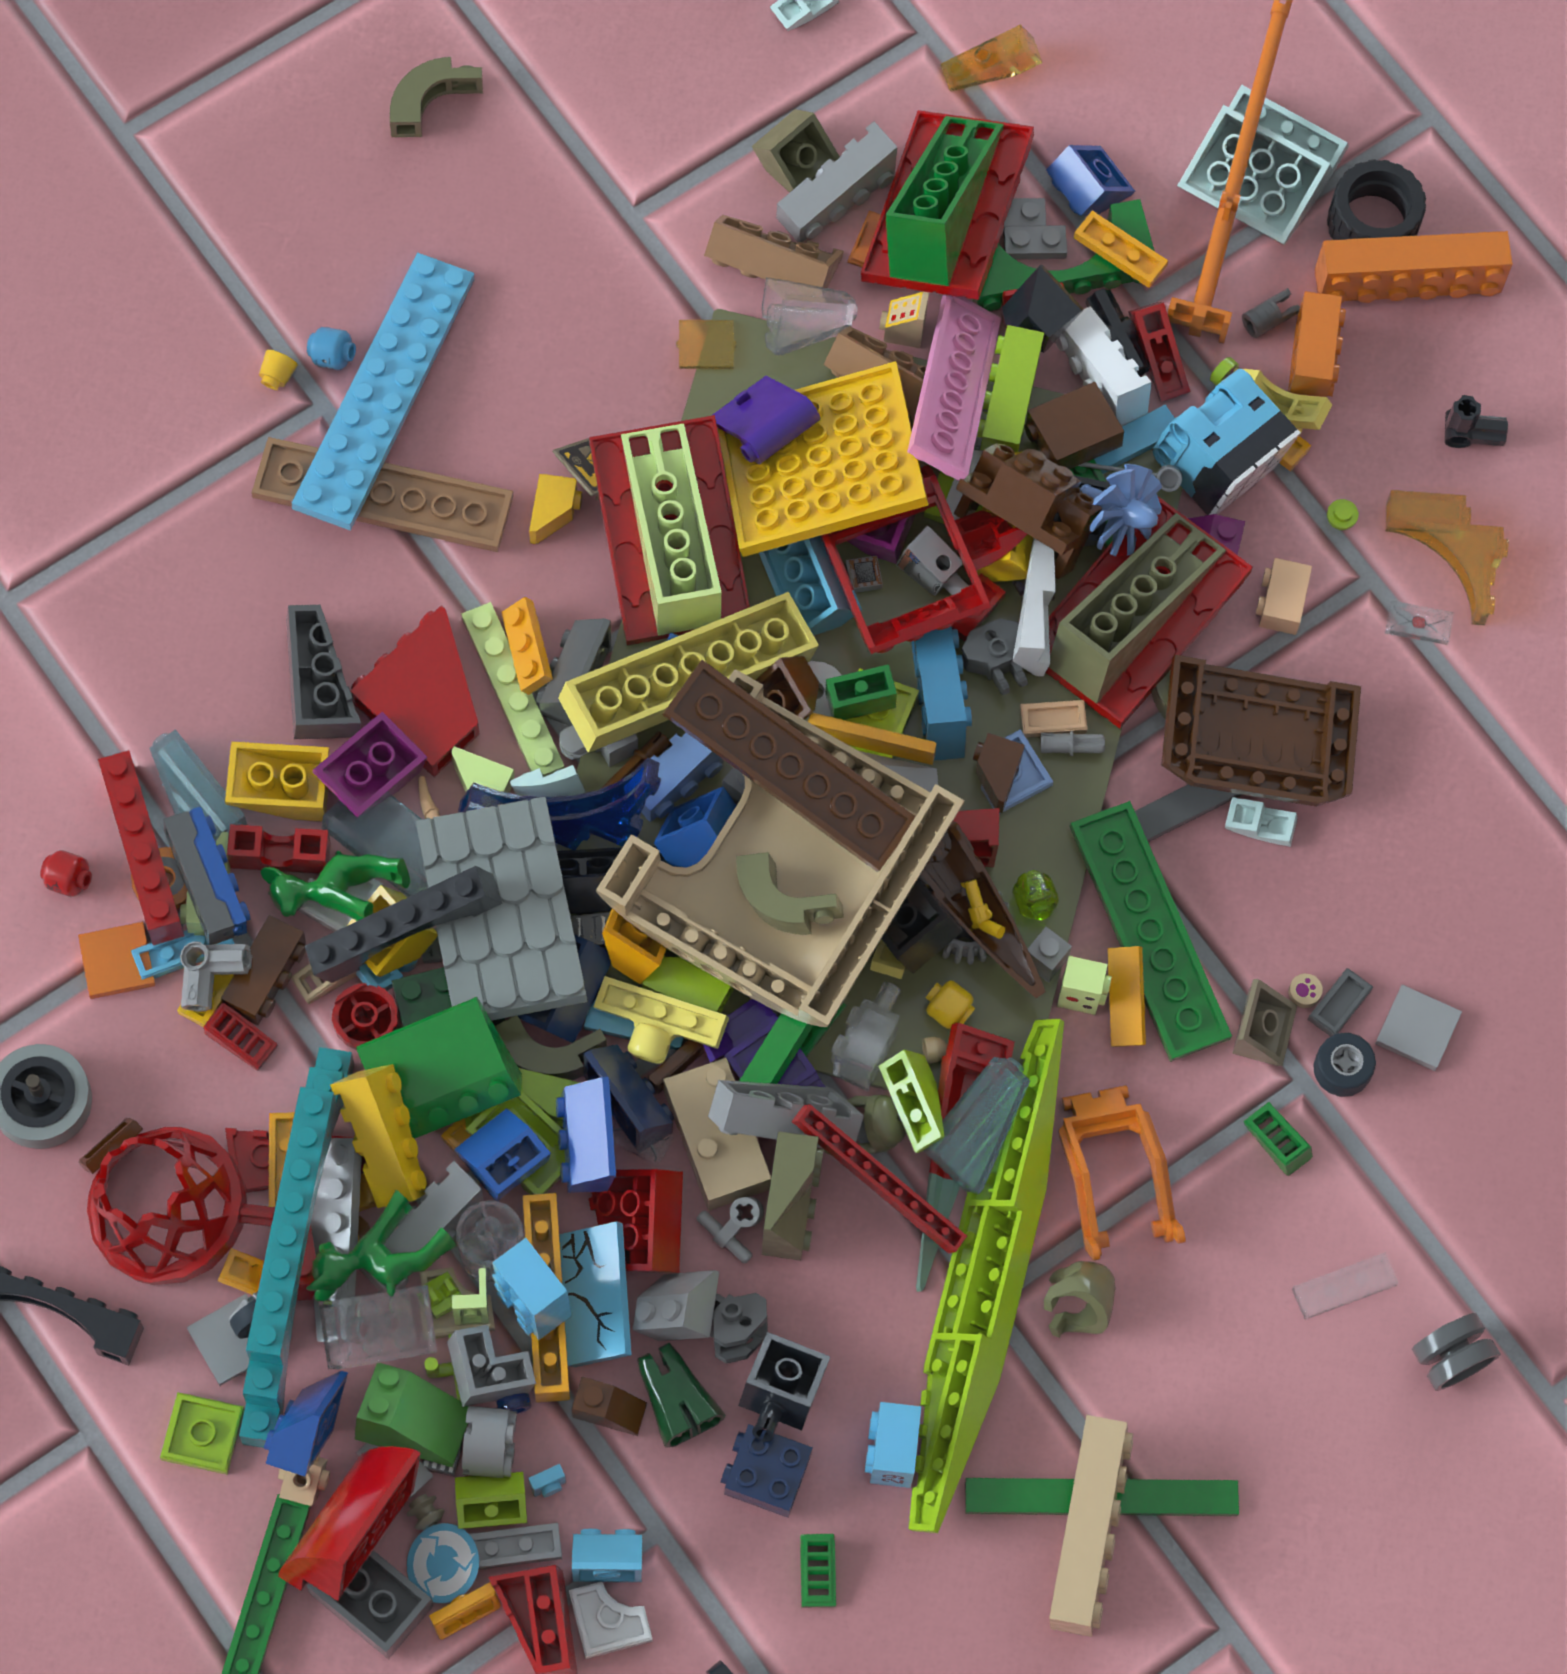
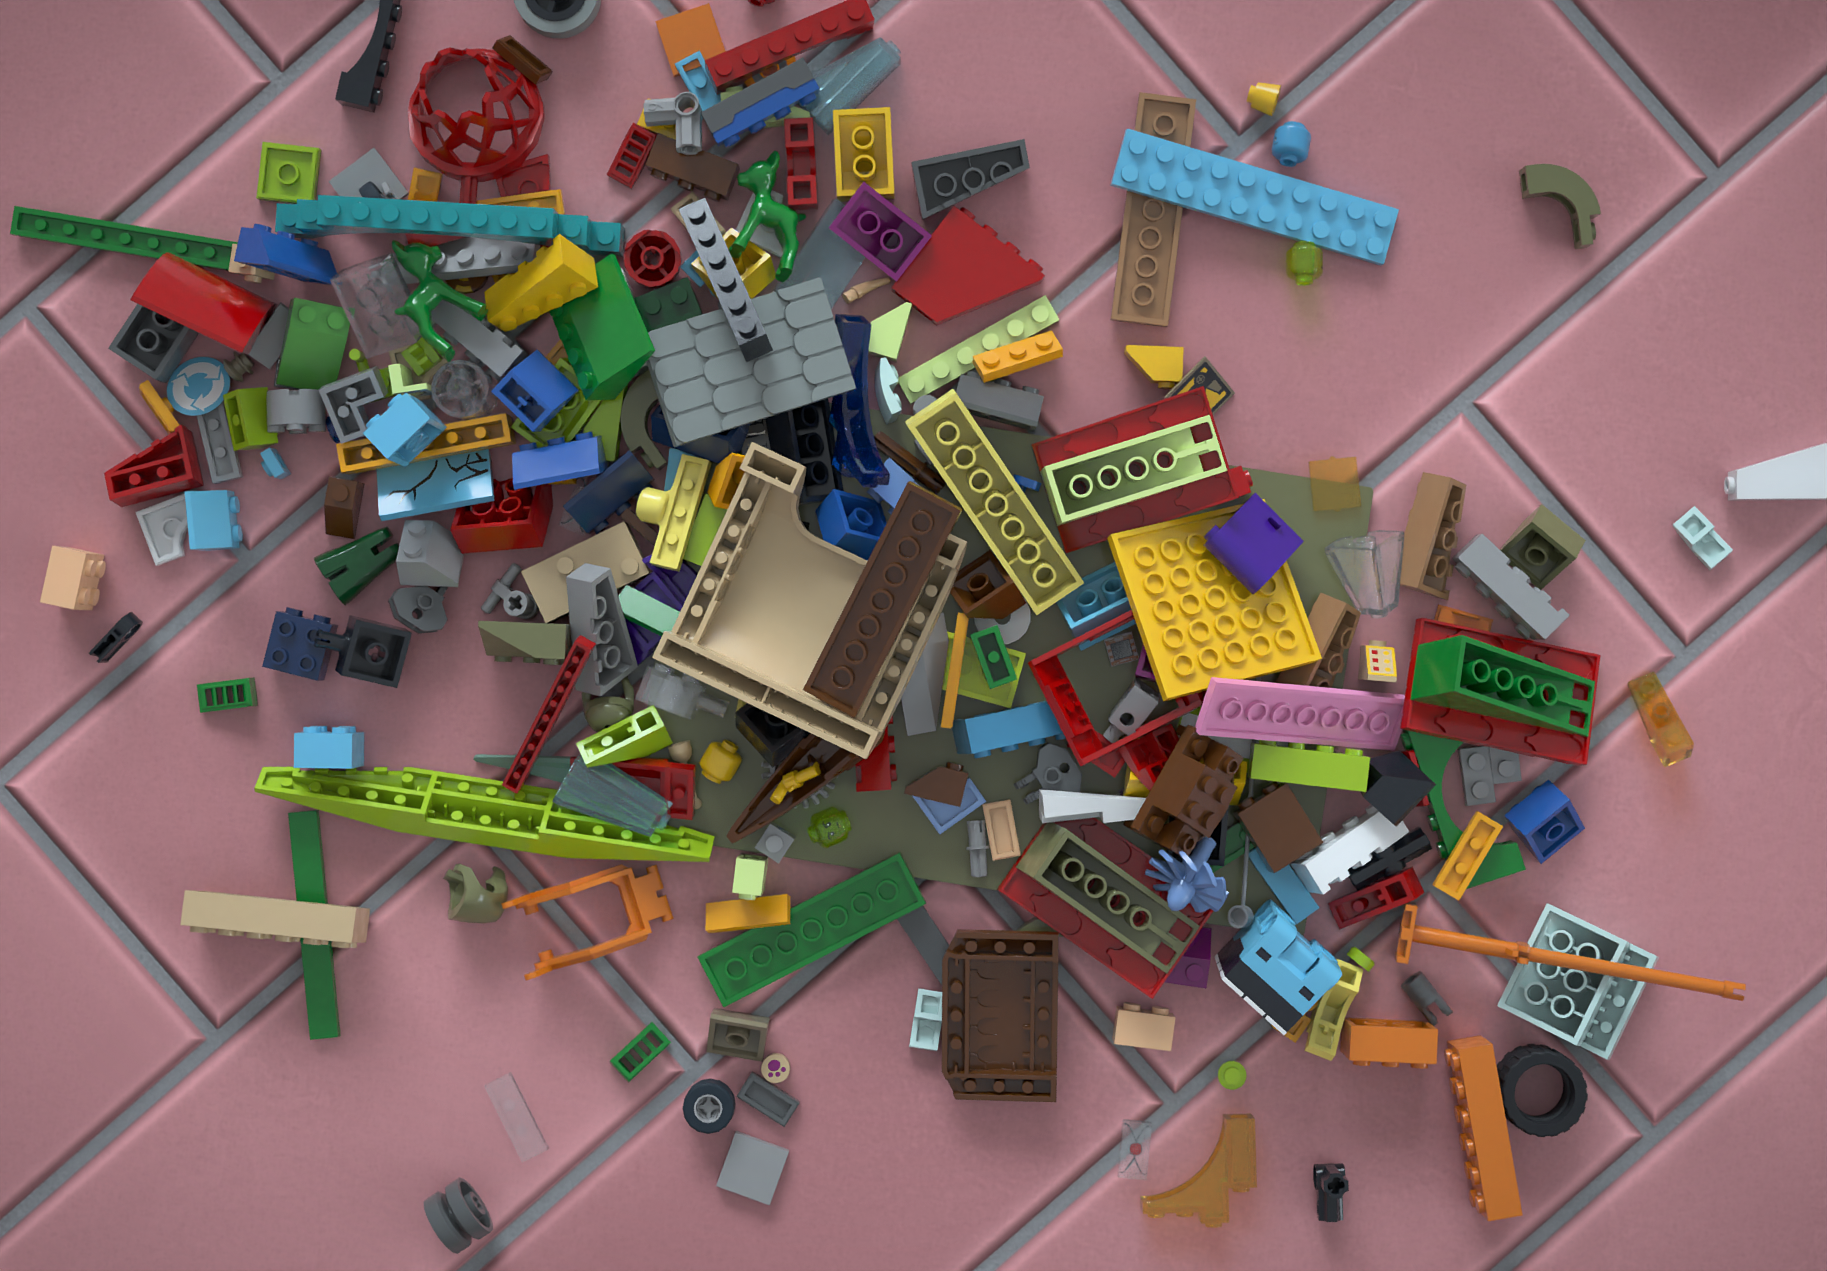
camera: 90 degrees right, 20 degrees up
olive arch [736,852,844,935] -> none
none -> clear neon green head [1286,241,1323,286]

